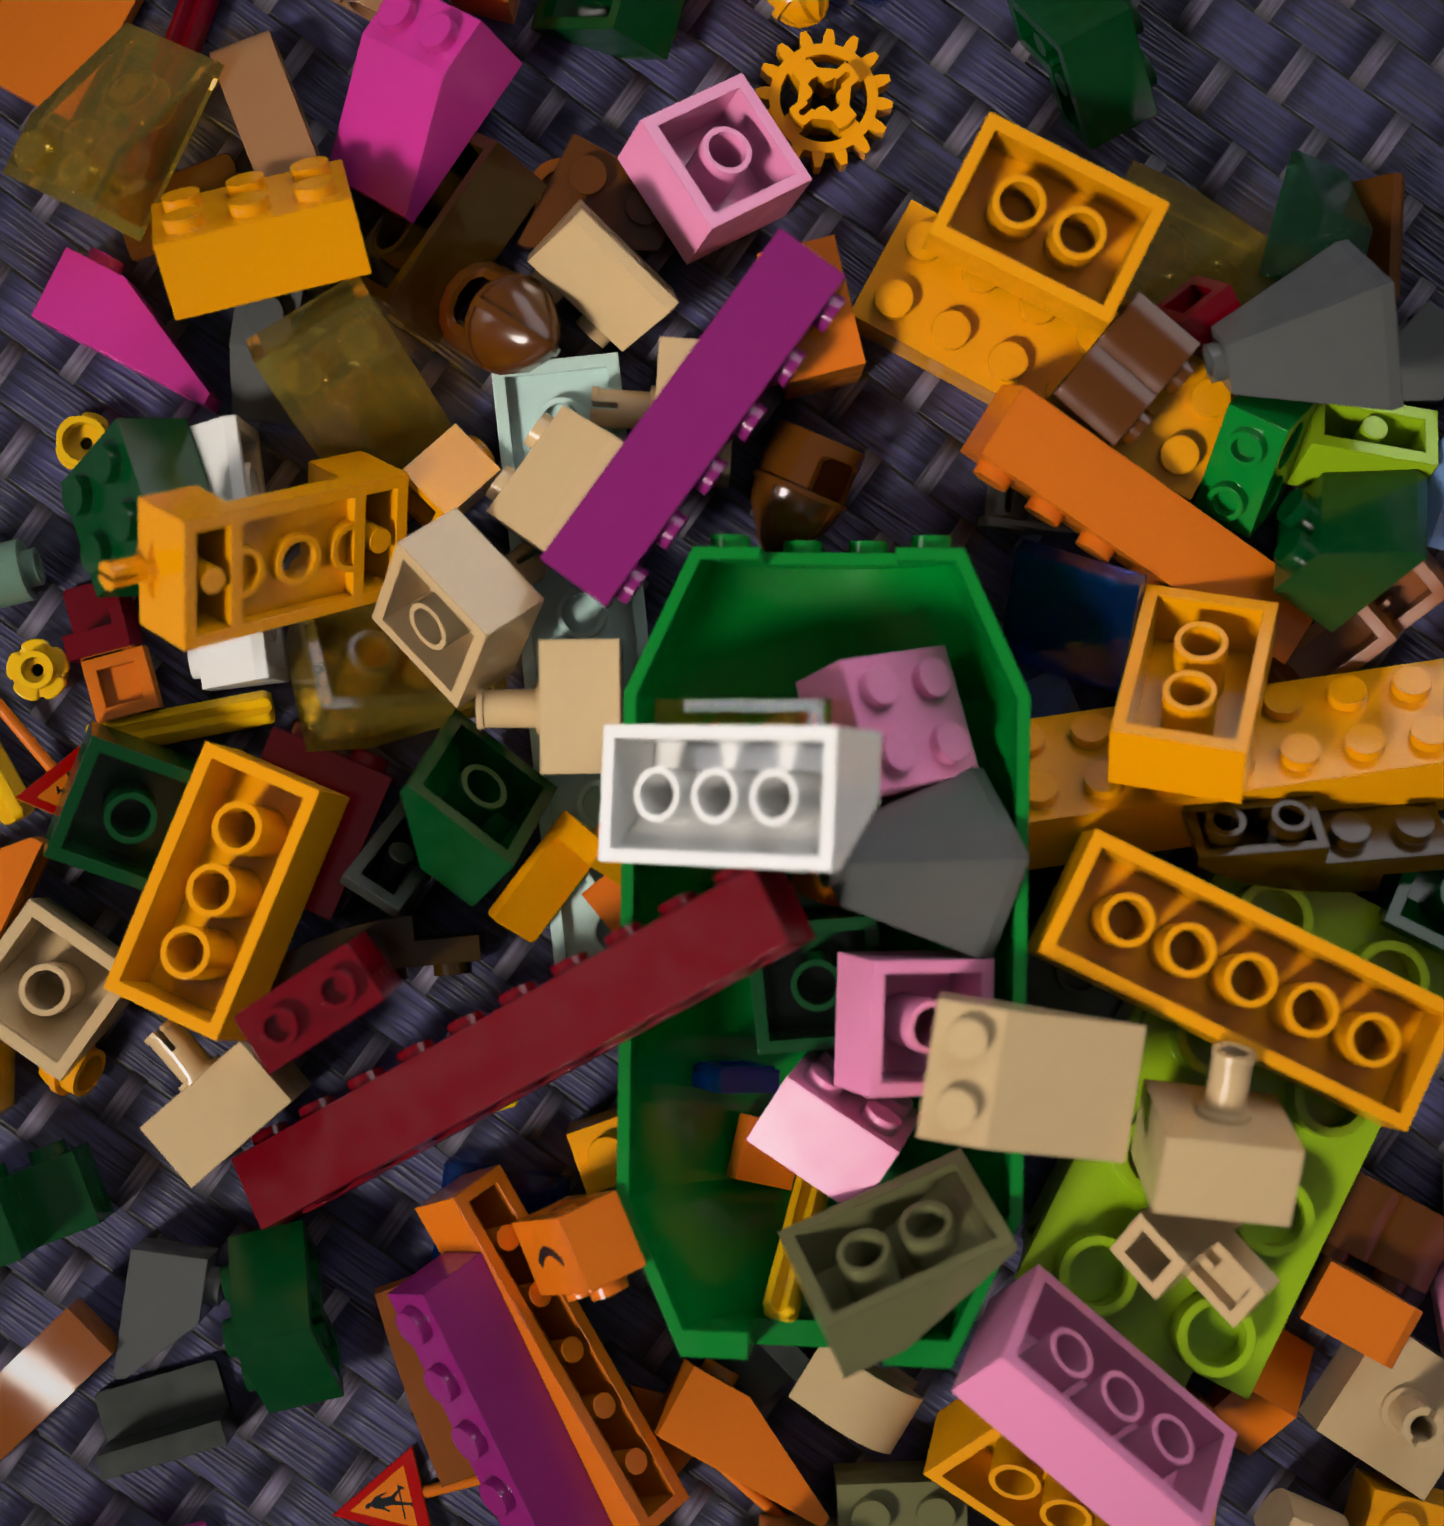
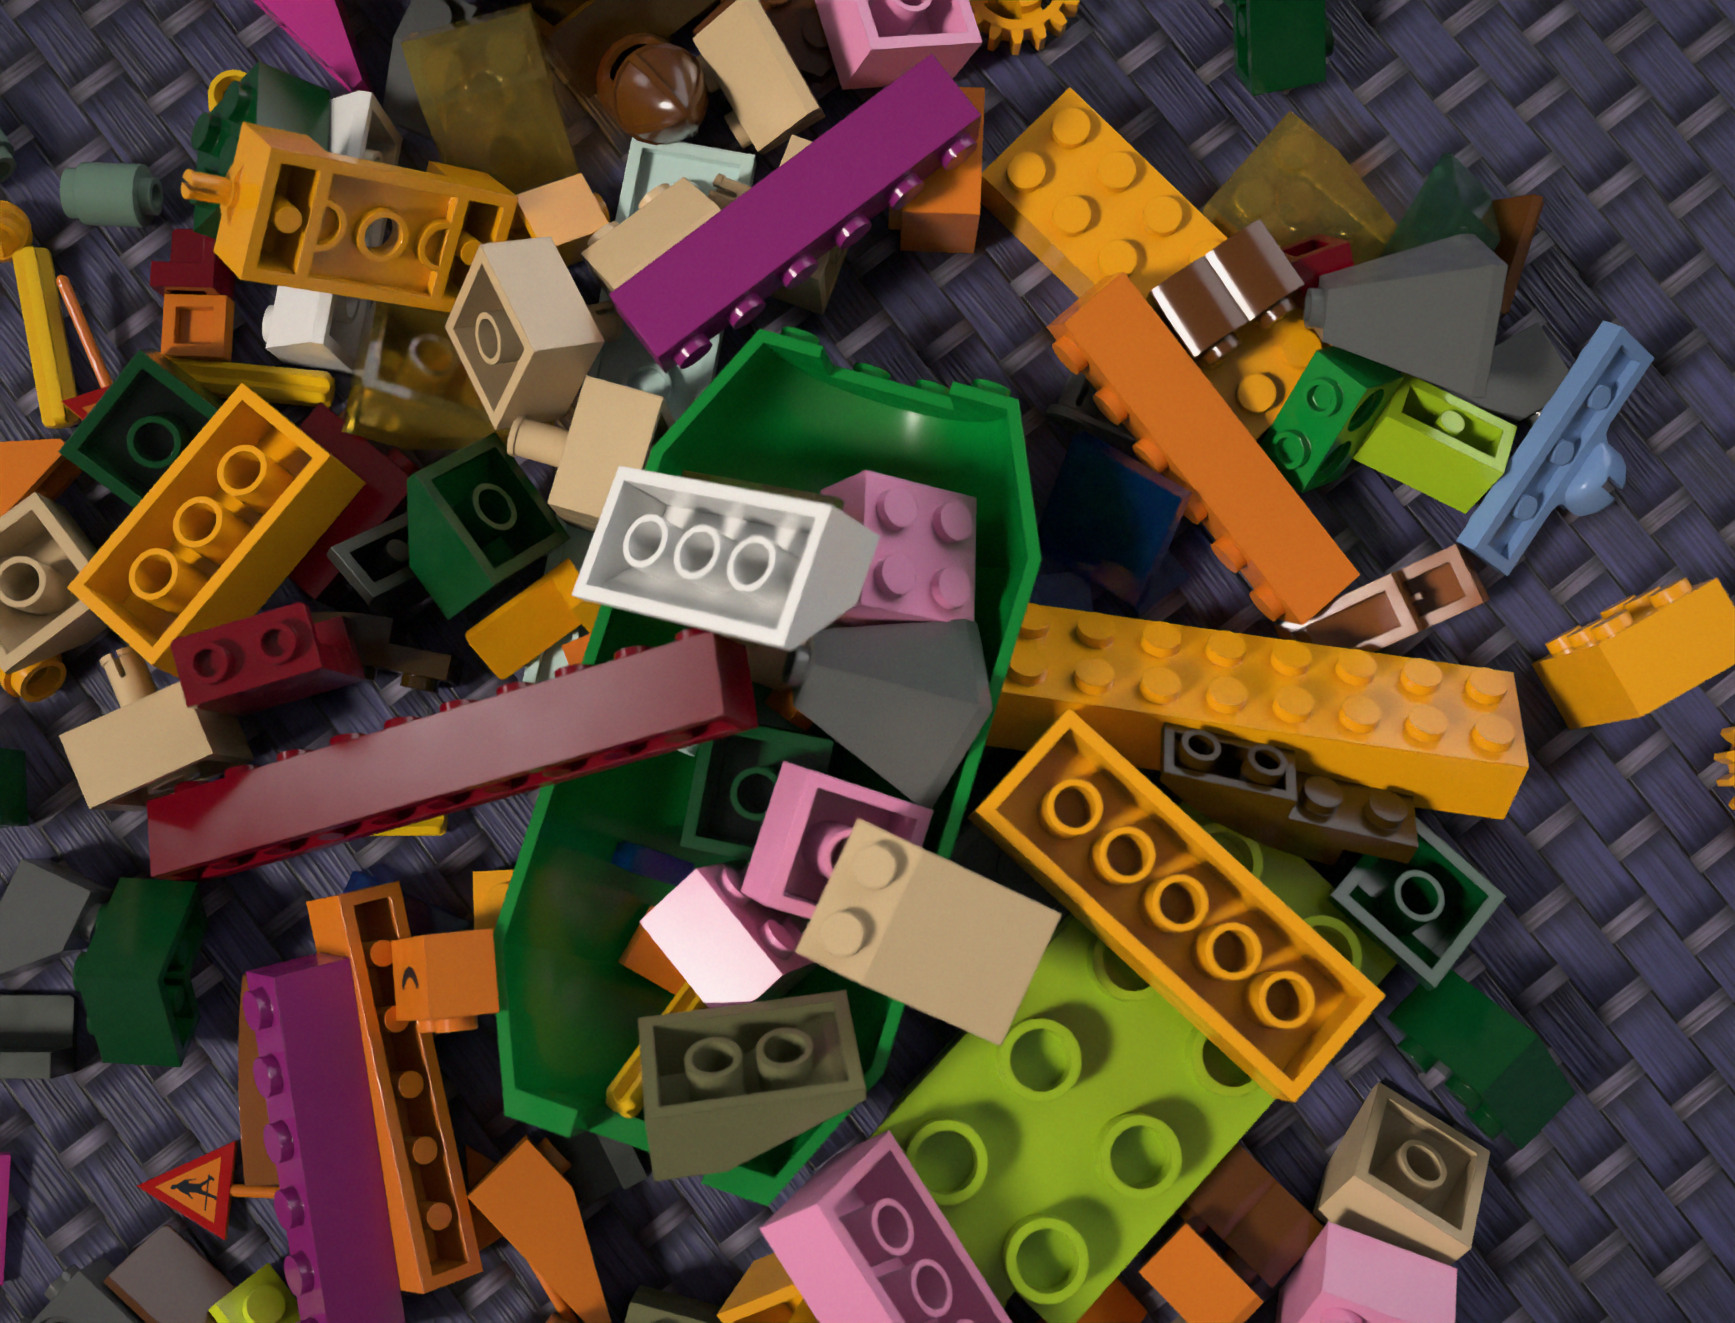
camera: 20 degrees right, 5 degrees down
yellow plate [6,638,70,701] -> none
reddish brown helmet [750,418,866,552] -> none
tan brick [788,1347,924,1454] -> none
light orange brick [922,111,1170,337] -> none
light orange brick [1107,584,1279,804] -> none
tan brick [1109,1206,1281,1328] -> none
tan brick [1131,1042,1305,1227] -> none
dark green slope [1273,470,1427,632] -> none

